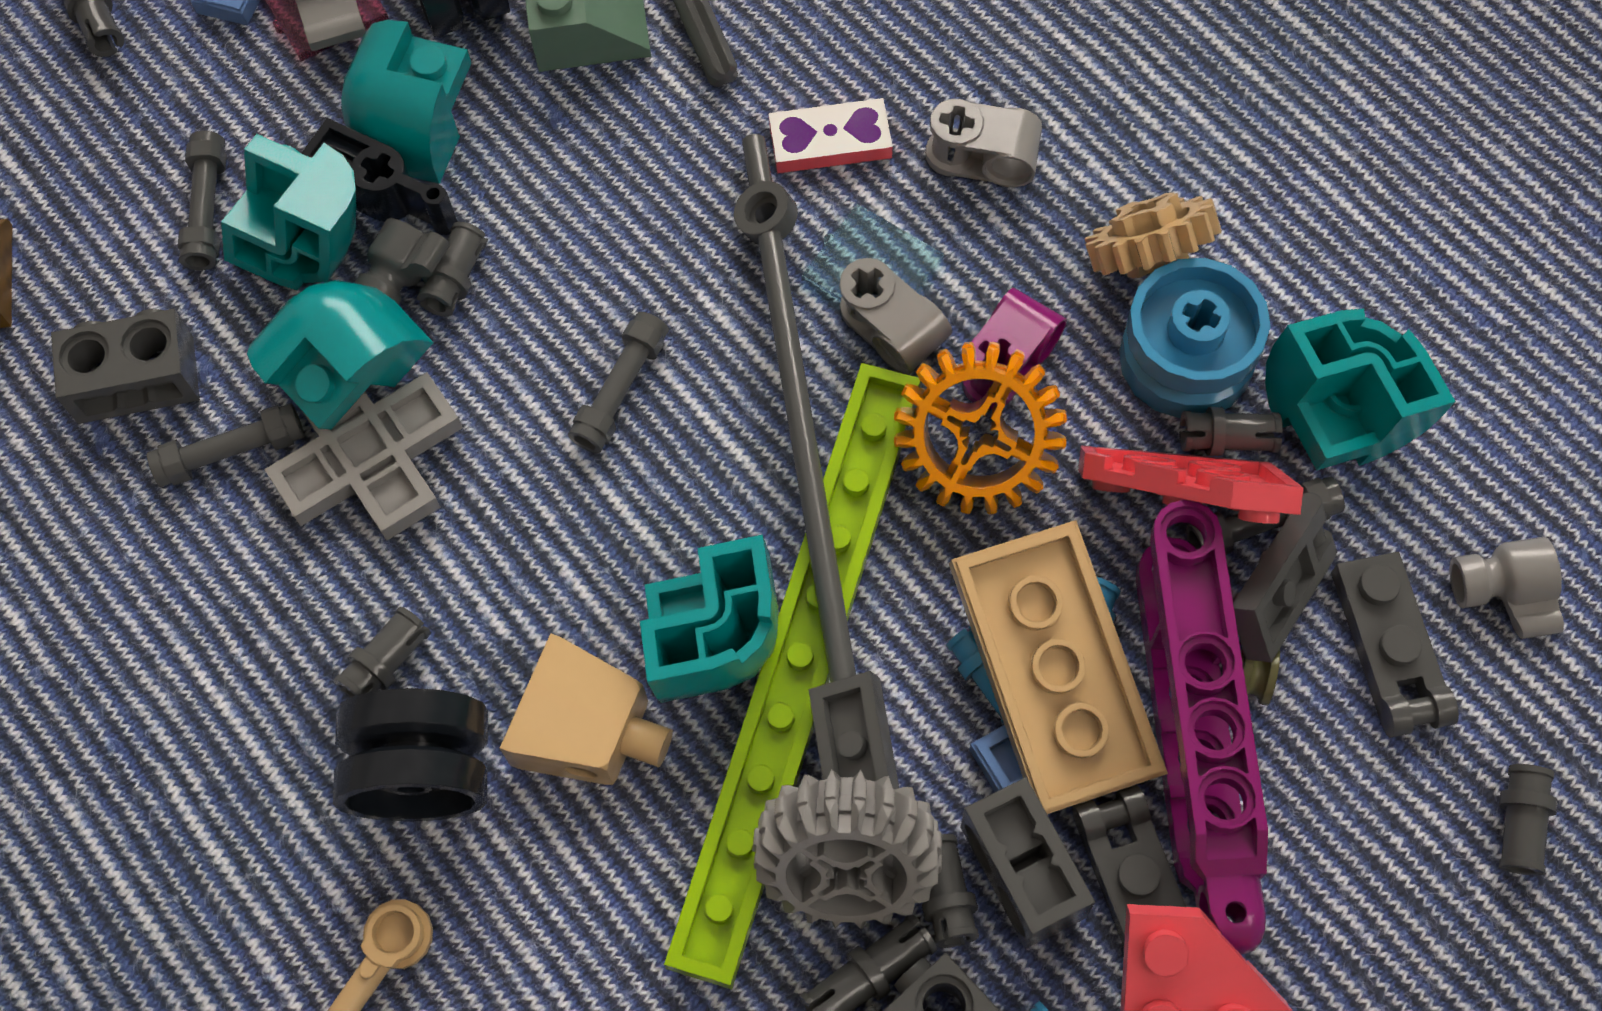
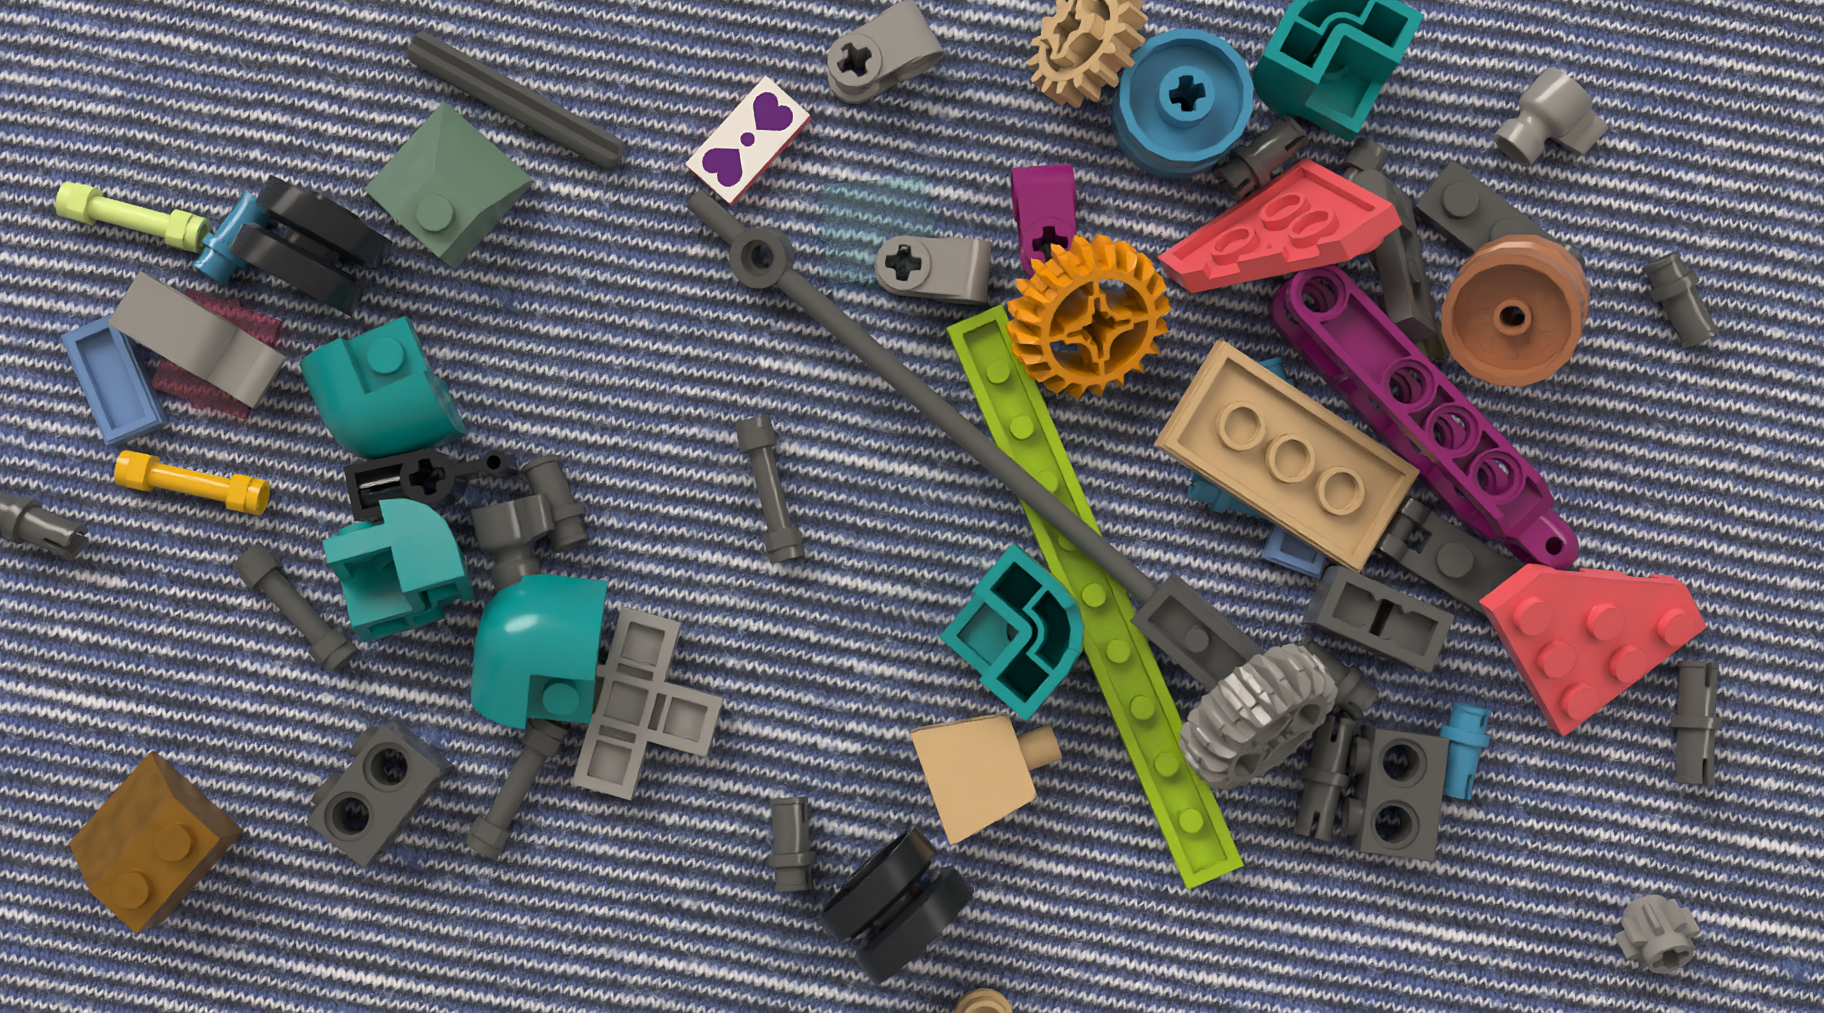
camera: 45 degrees left, 20 degrees up
none -> yellow bar [114,450,270,516]
none -> nougat wheel [1441,235,1590,387]

